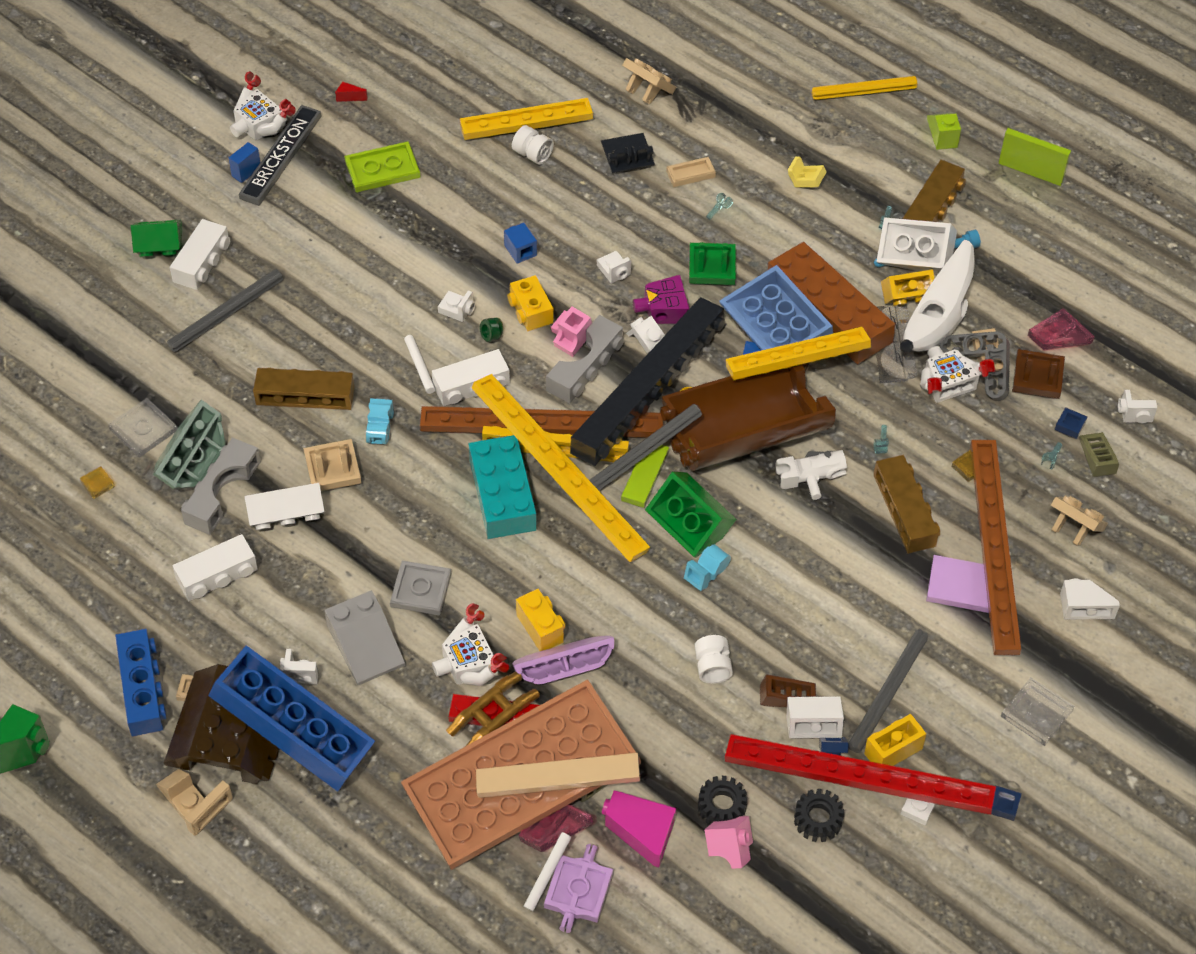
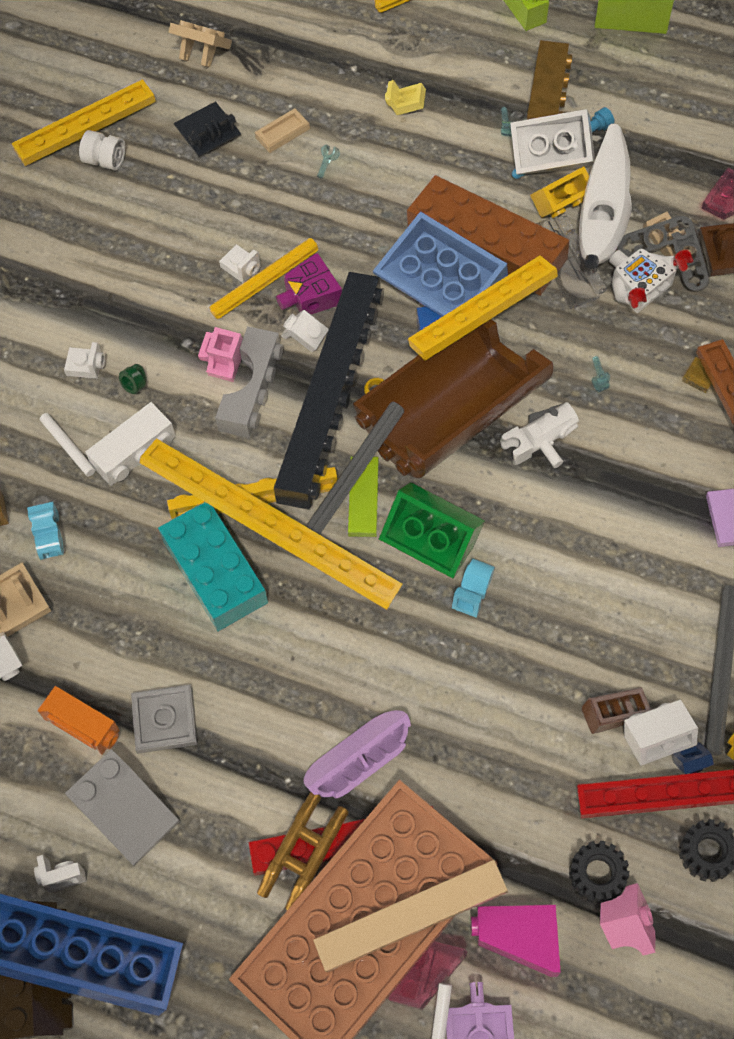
camera: 15 degrees left, 10 degrees up
dark orange plate [420,406,663,437] -> none
torso [432,603,509,686] -> none
blue brick [504,223,537,264] -> none
yellow brick [507,275,553,332] -> none
yellow brick [516,588,565,651] -> none
green plate [689,242,736,285] -> none
white wheel [695,635,733,684] -> none
pearl gold brick [874,455,940,554] -> none
none -> orange window [37,686,120,755]
none -> yellow axle [209,238,318,319]

